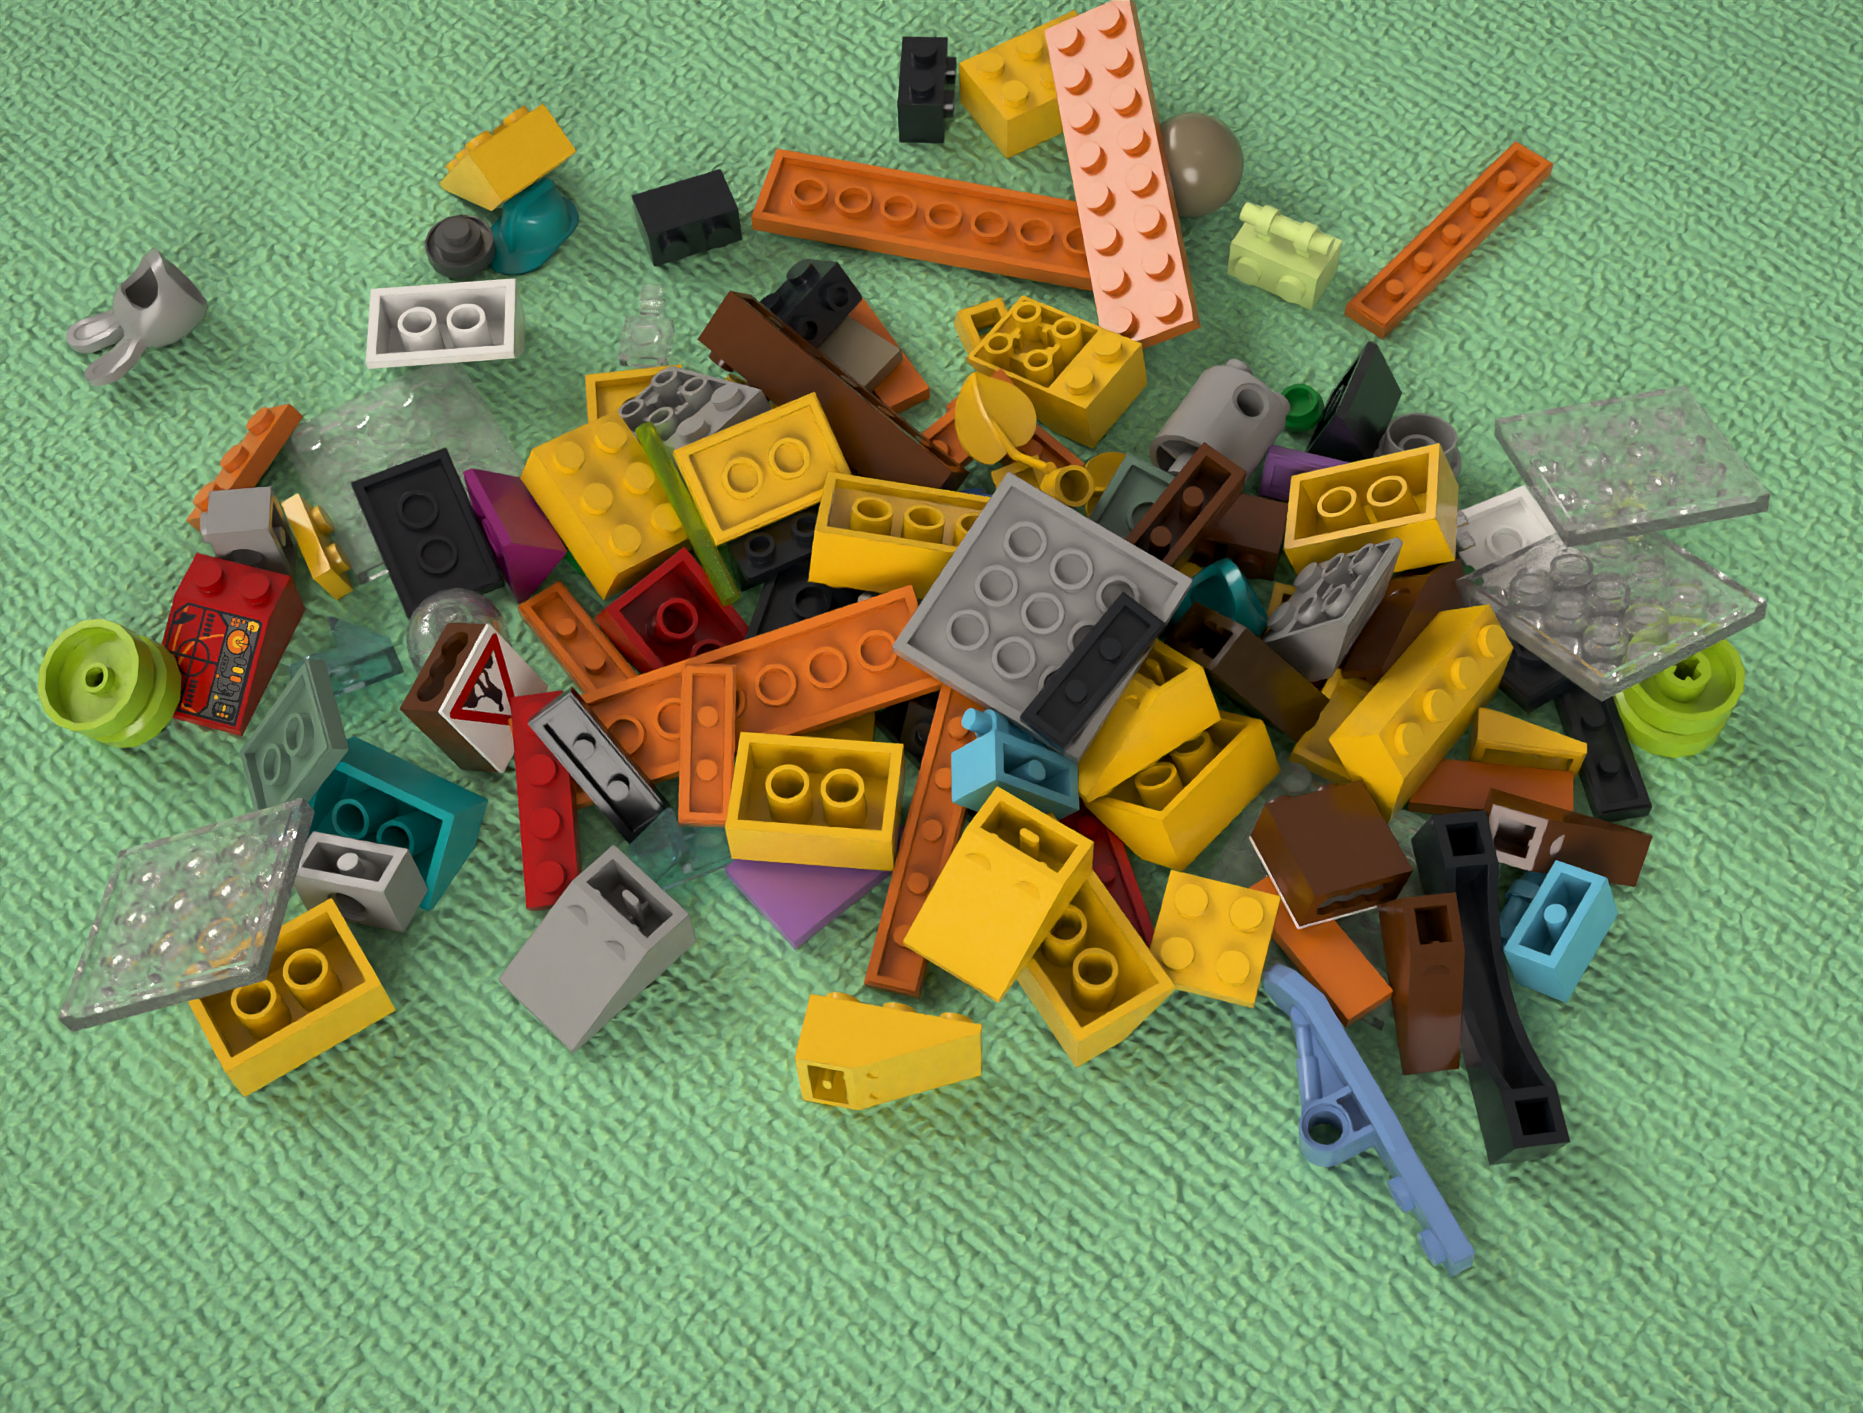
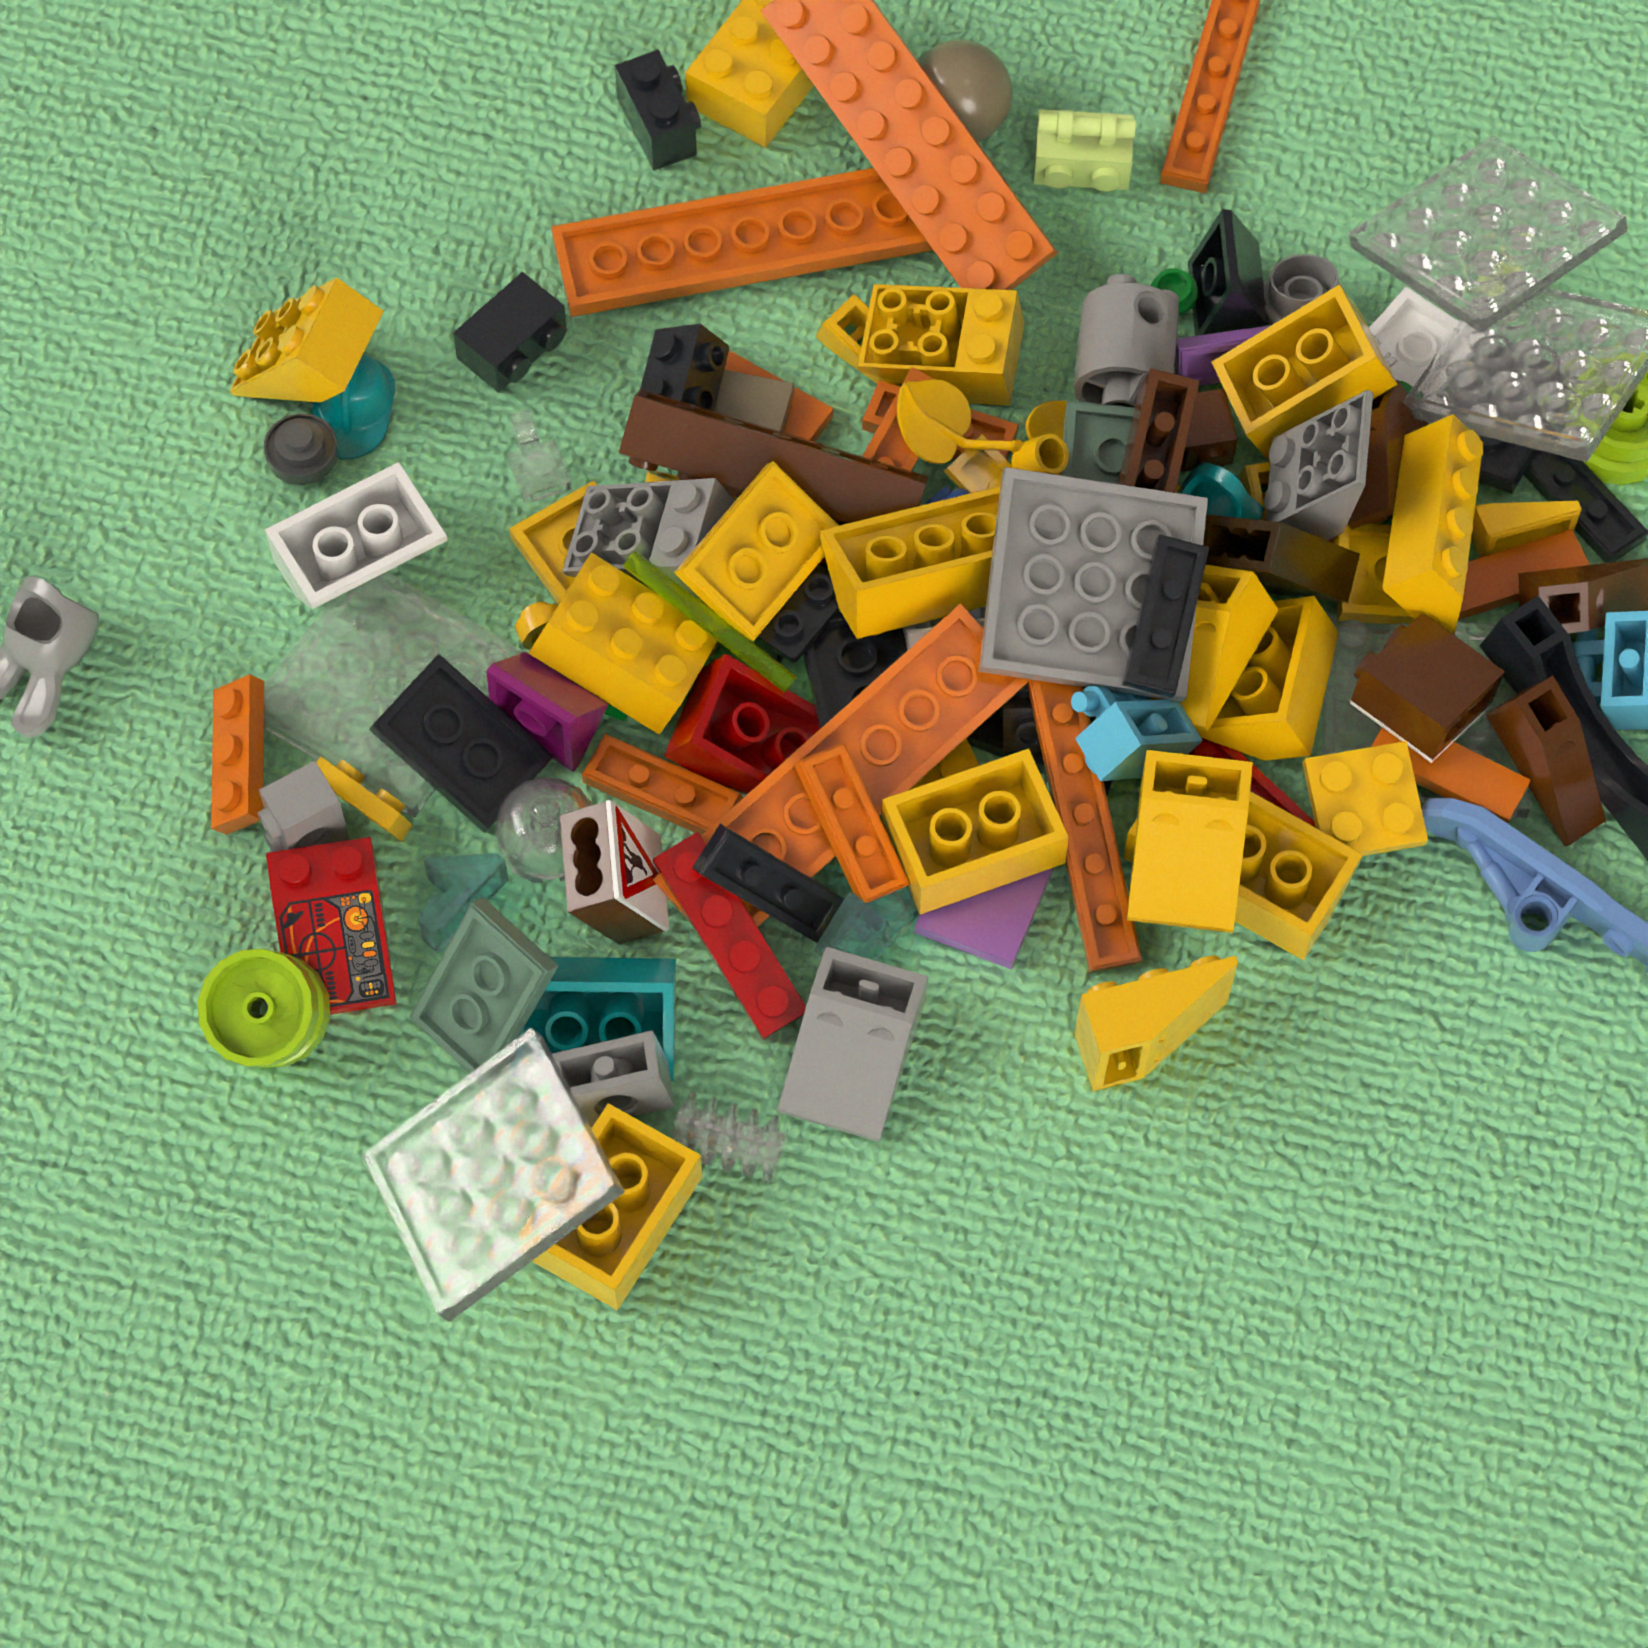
camera: 30 degrees left, 5 degrees up
none -> clear piece [671,1090,788,1183]

